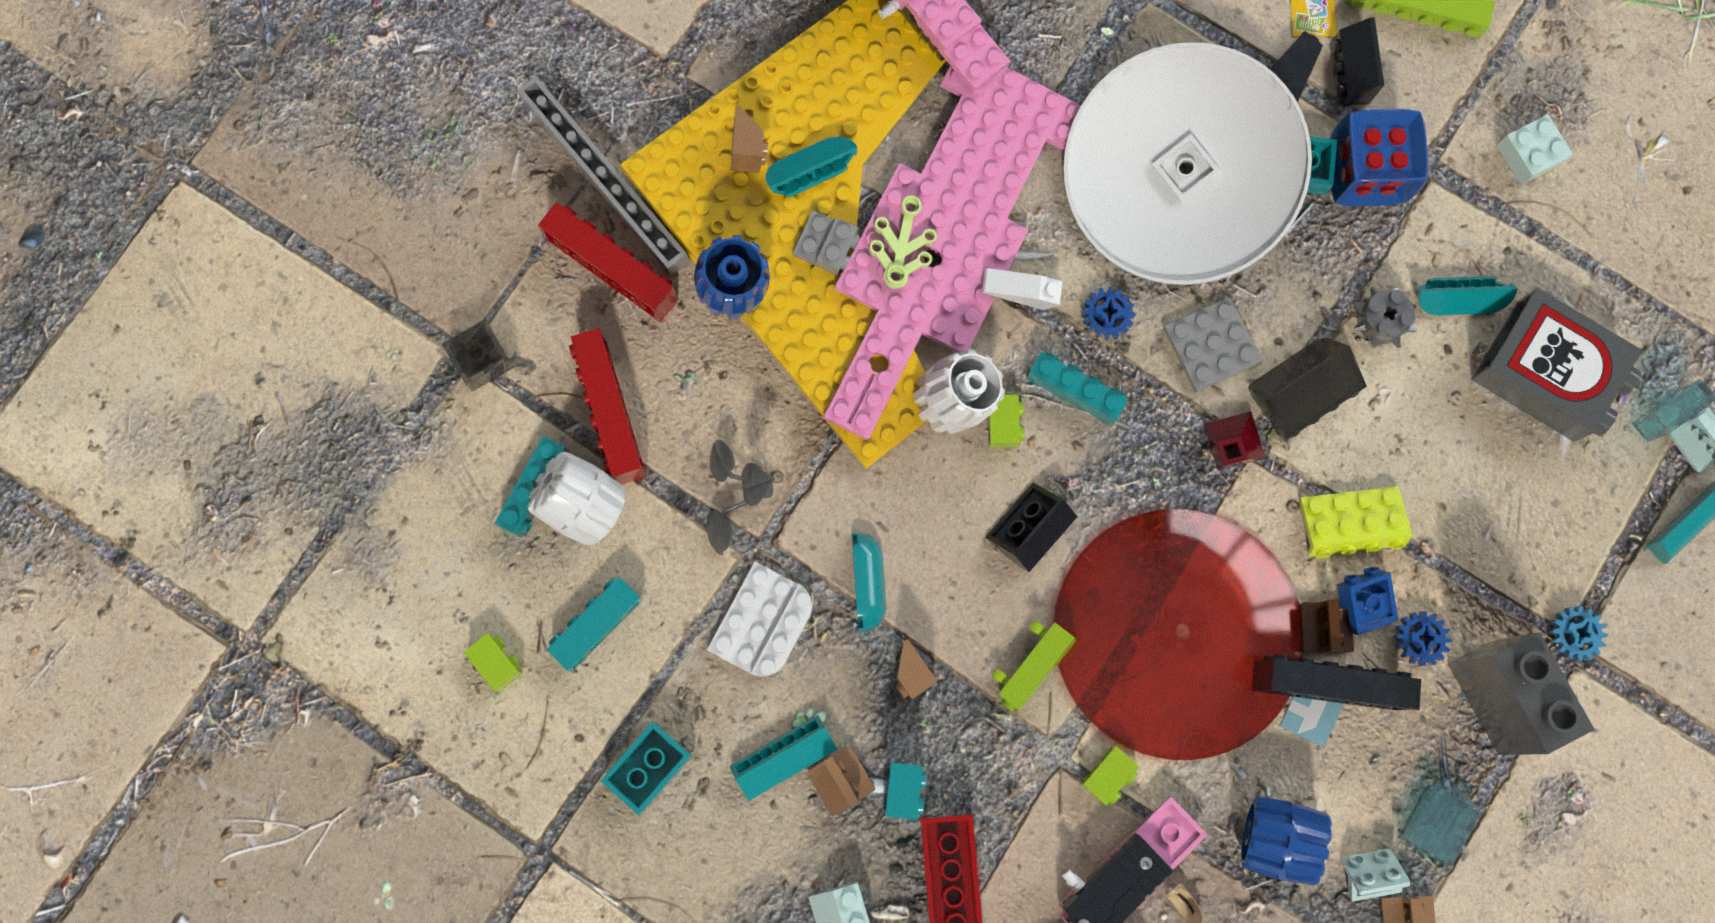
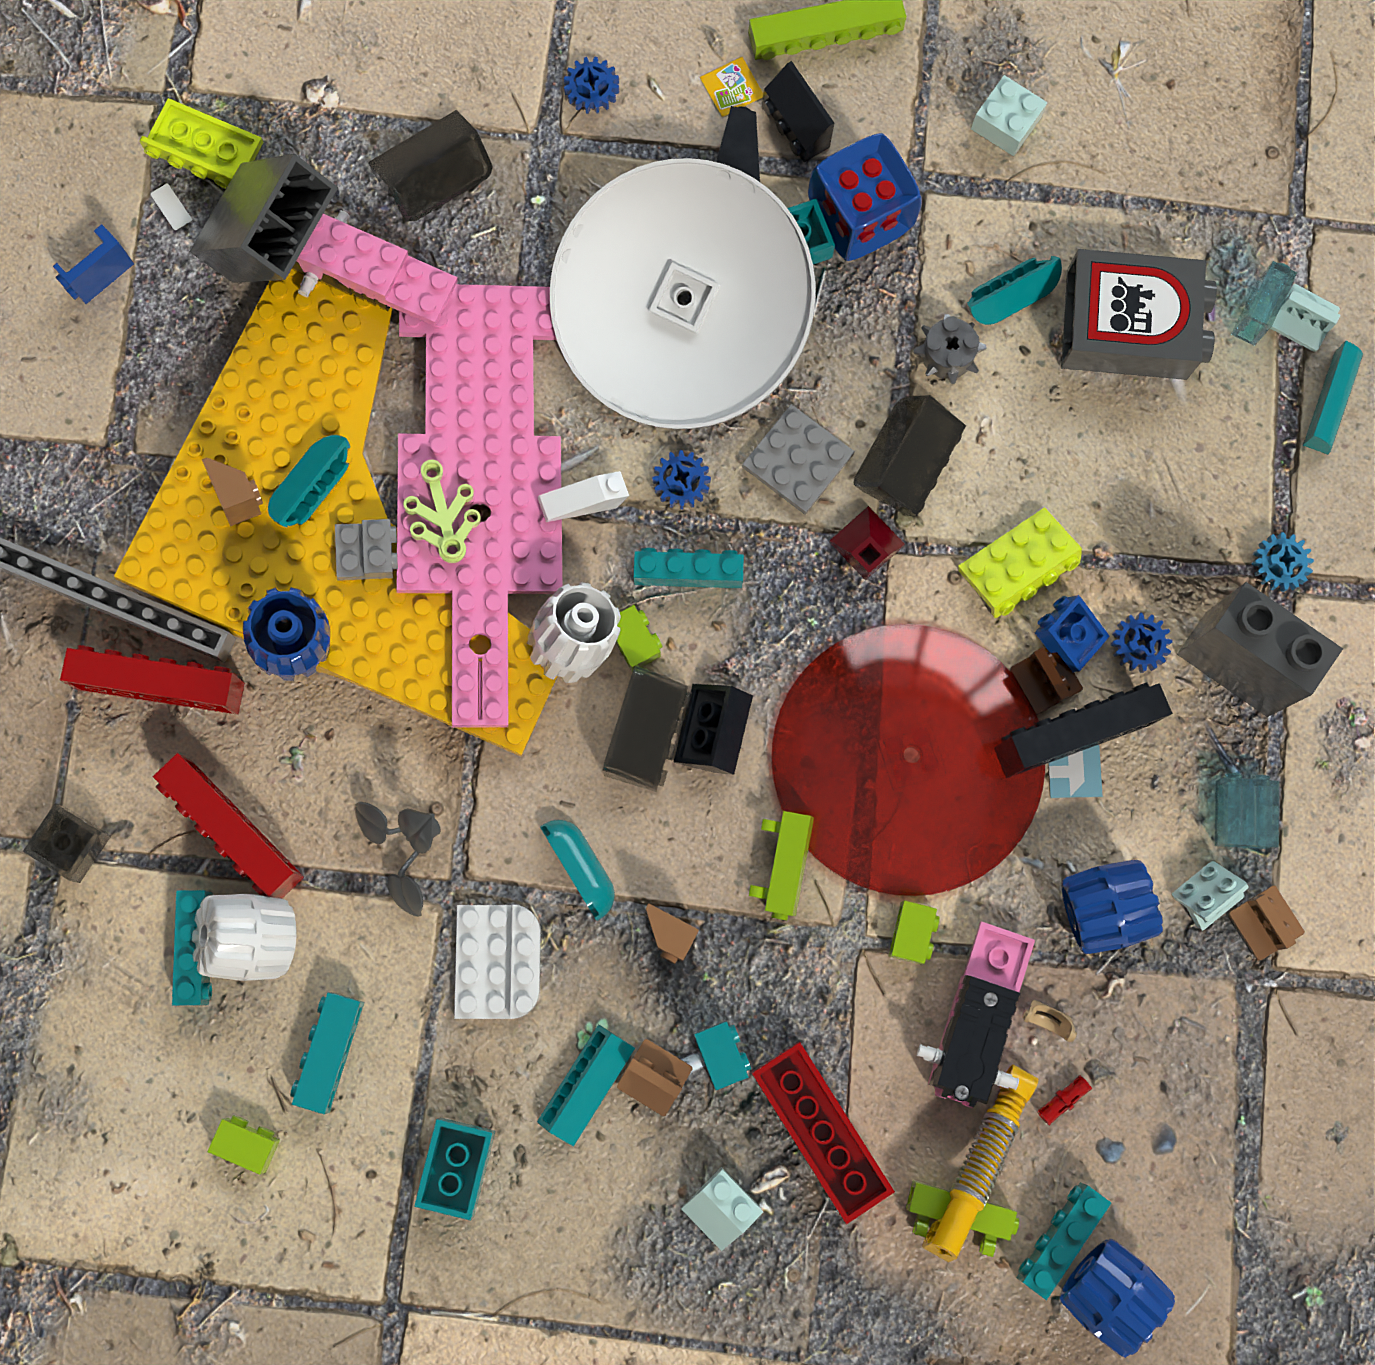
camera: 30 degrees left, 0 degrees up
none -> clear smoke windscreen [603,665,692,792]

